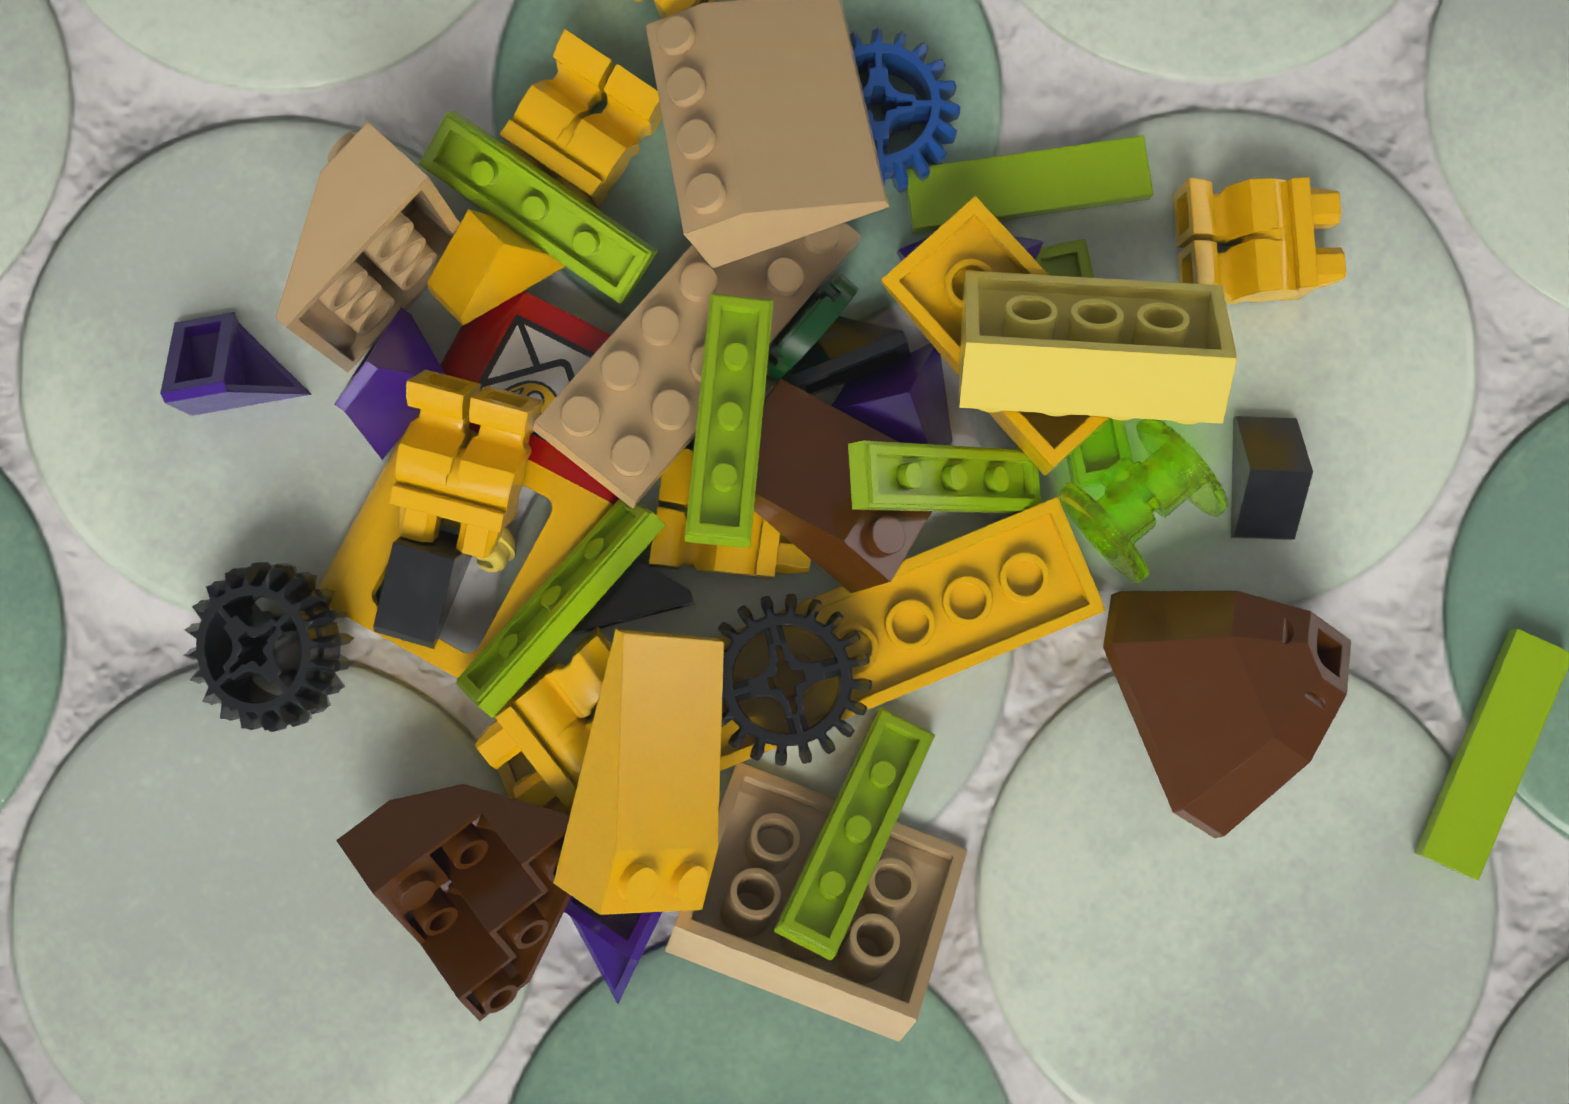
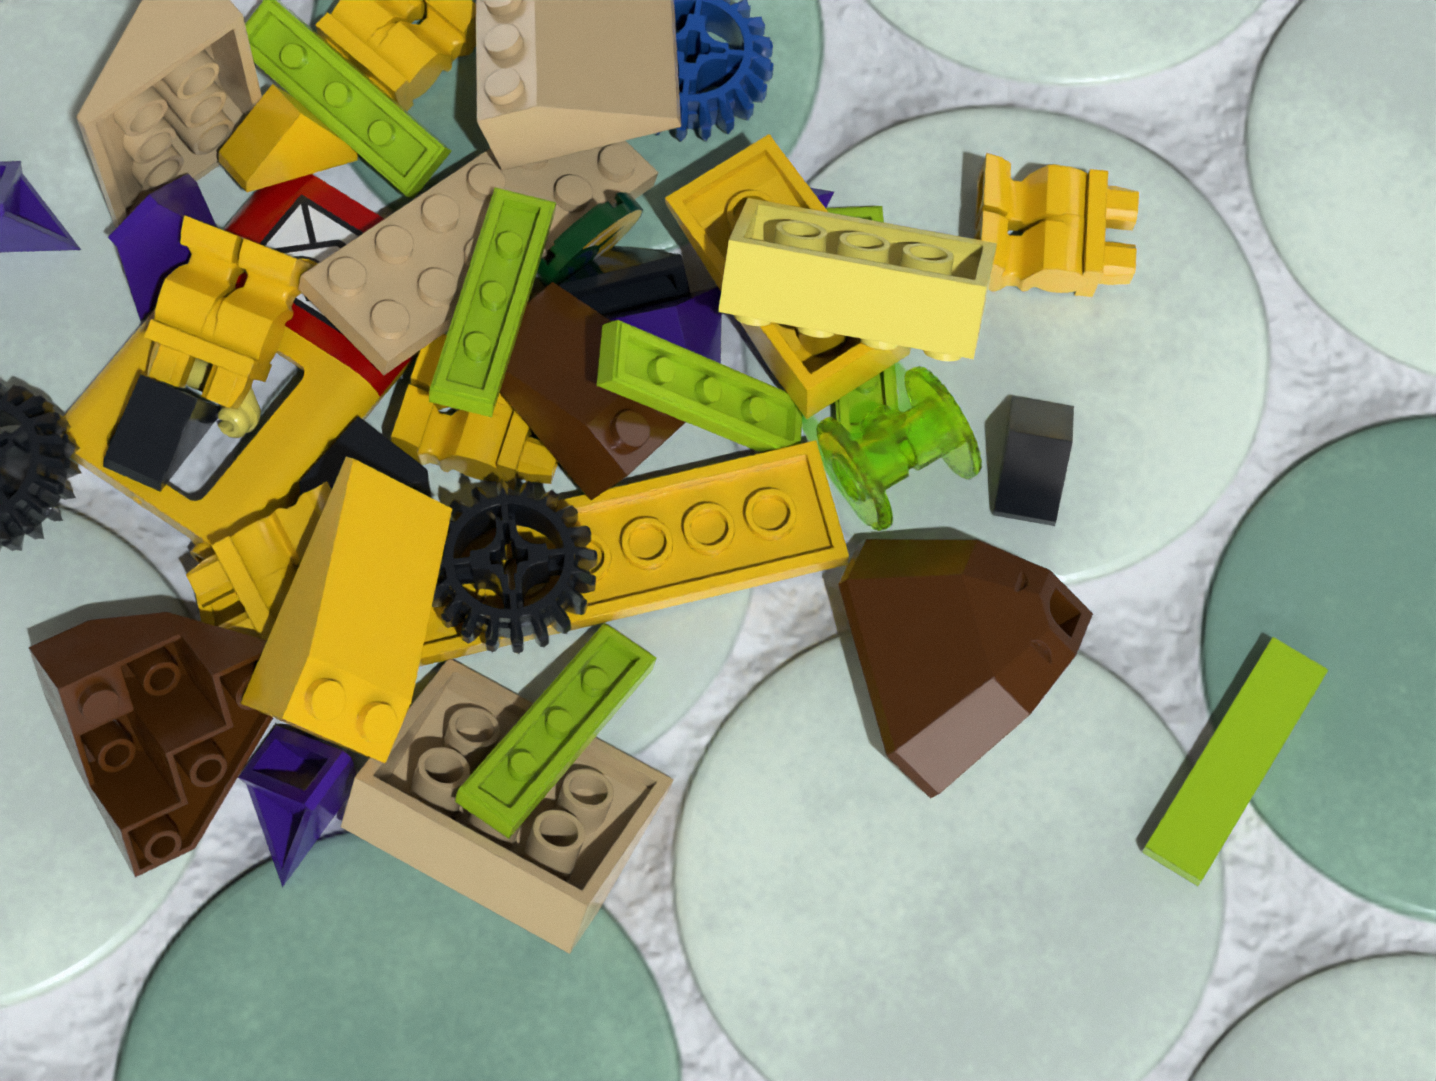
camera: 10 degrees right, 15 degrees down
lime tile [455,498,666,718] -> none
lime tile [906,135,1154,234] -> none

